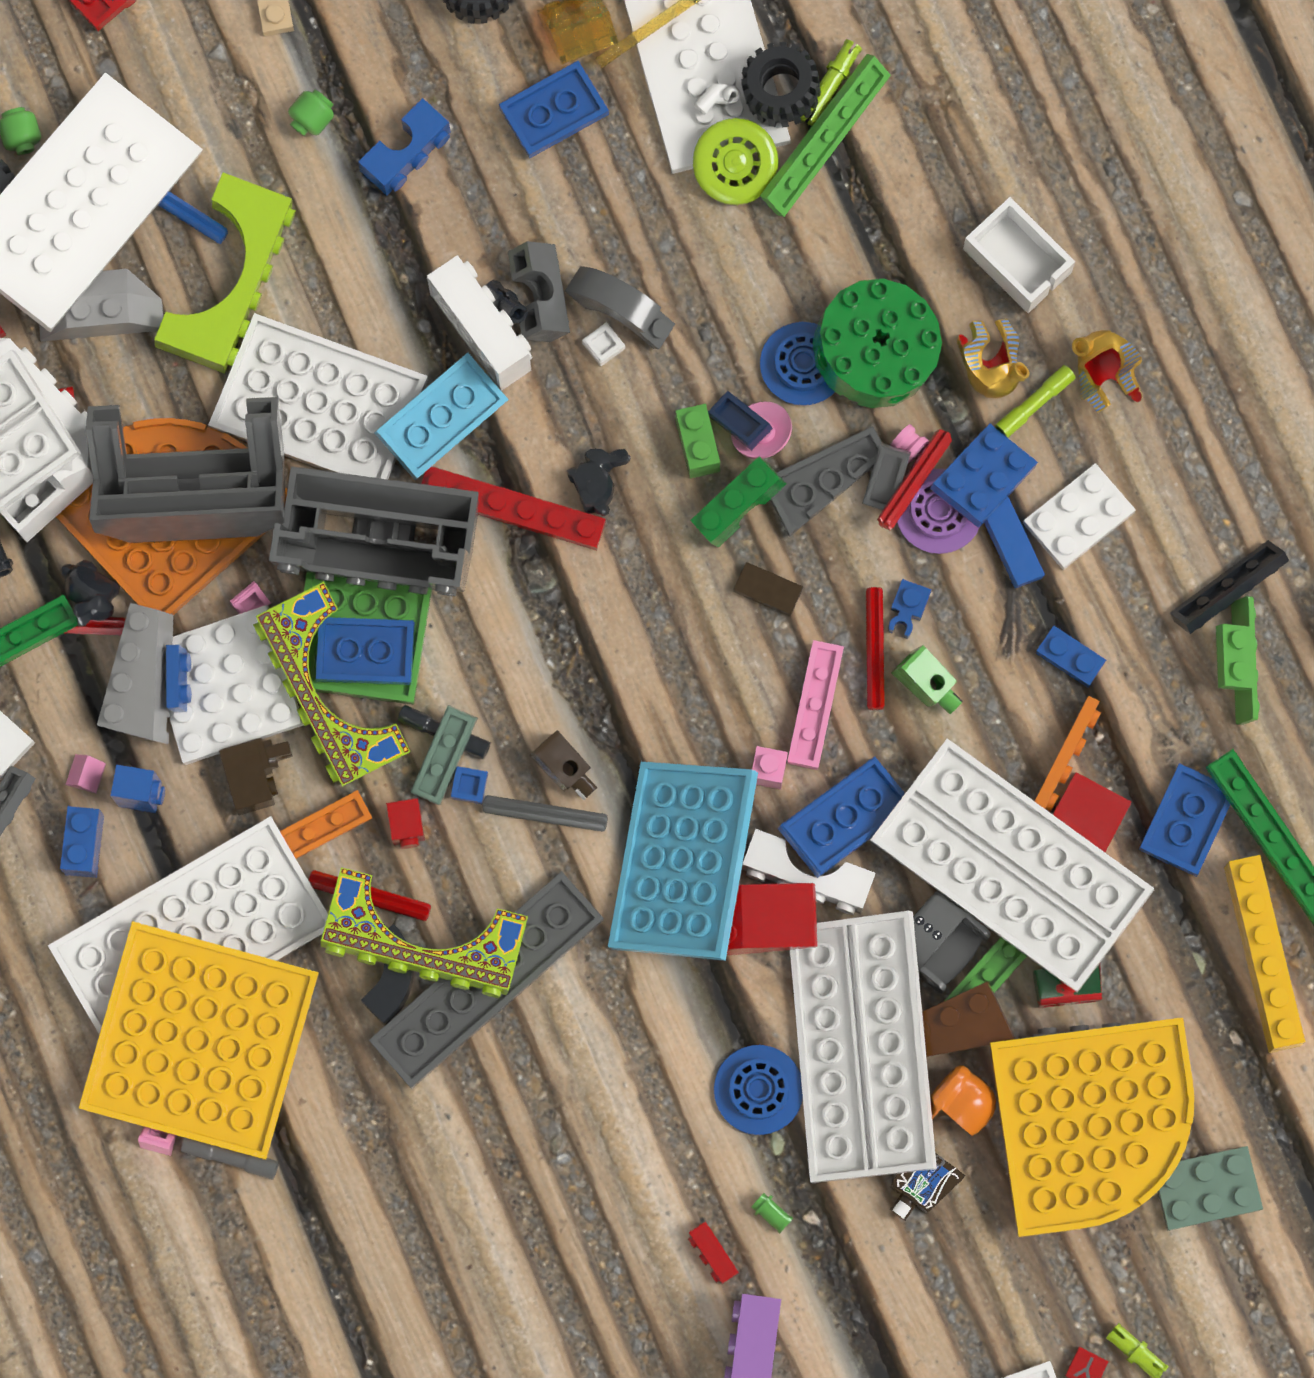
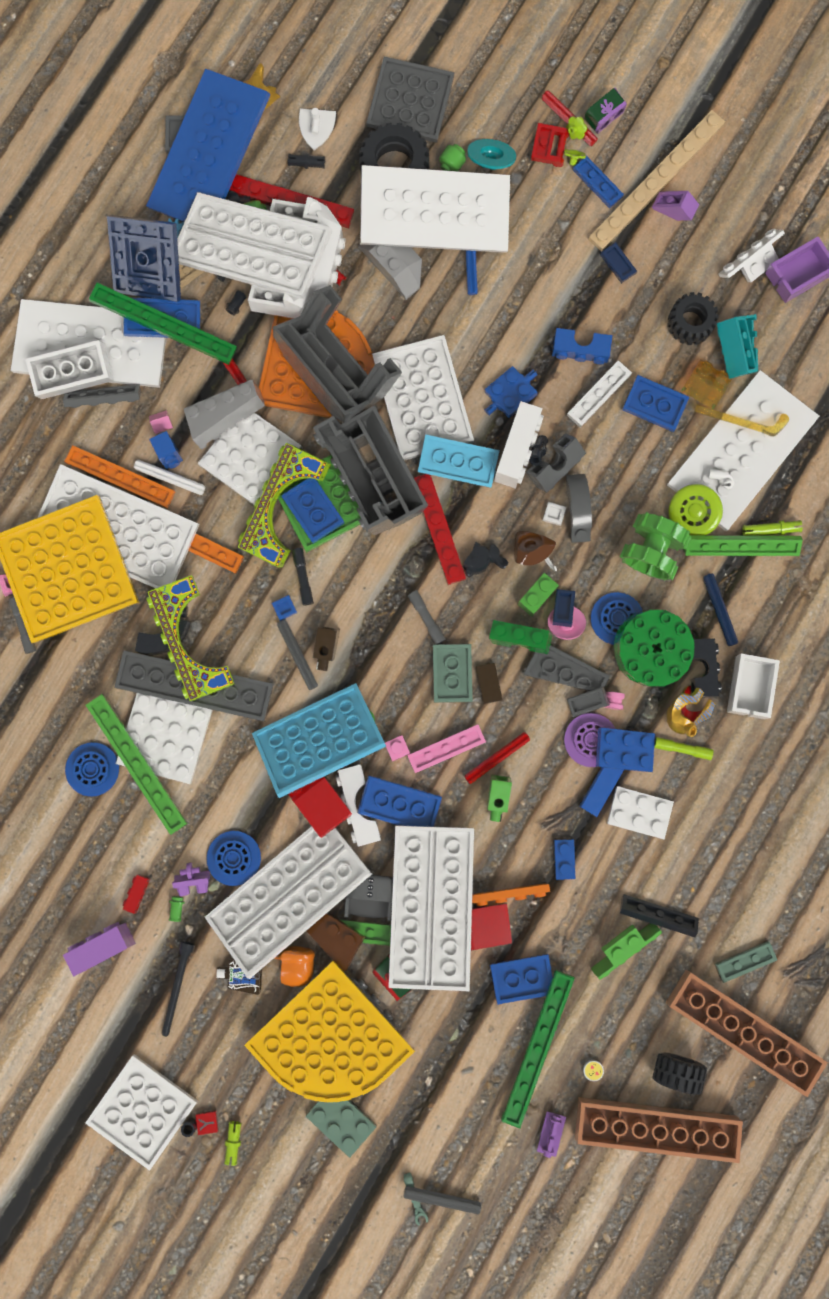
camera: 55 degrees right, 5 degrees up
black animal [60,560,120,627] -> none
blue brick [60,806,104,878] -> none
lime arch [154,172,296,374] -> none
blue plate [166,645,192,713] -> none
dark brown hinge [219,738,293,815] -> none
bright pink slope [229,581,271,614] -> none
bright green head [288,89,334,136] -> none
red axle [308,870,431,921] -> none
red brick [386,798,425,849] -> none
sand green tile [411,705,478,805] -> none
black tyre [741,42,821,128] -> none
red axle [877,429,952,530] -> none
blue plate [888,579,932,639] -> none
piece [1072,330,1143,413] -> none
yellow brick [1224,855,1306,1053] -> none
none -> orange plate [64,445,176,509]
none -> blue wheel [65,742,119,797]
none -> bright green plate [86,694,188,835]
none -> white plate [116,693,213,784]
none -> white axle [134,460,205,495]
none -> black piece [162,941,195,1037]
none -> medium lavender hips [172,862,210,896]
none -> dark grey piece [408,590,446,645]
none -> sand green plate [433,644,473,703]
none -> teal hat [467,139,516,170]
none -> blue plate [484,366,537,418]
none -> reddish brown hat [514,531,557,572]
none -> white plate [567,361,632,428]
none -> dark blue tile [600,242,637,284]
none -> bright green piece [620,512,692,581]
none -> black arch [691,638,722,698]
none -> dark blue axle [703,573,738,646]

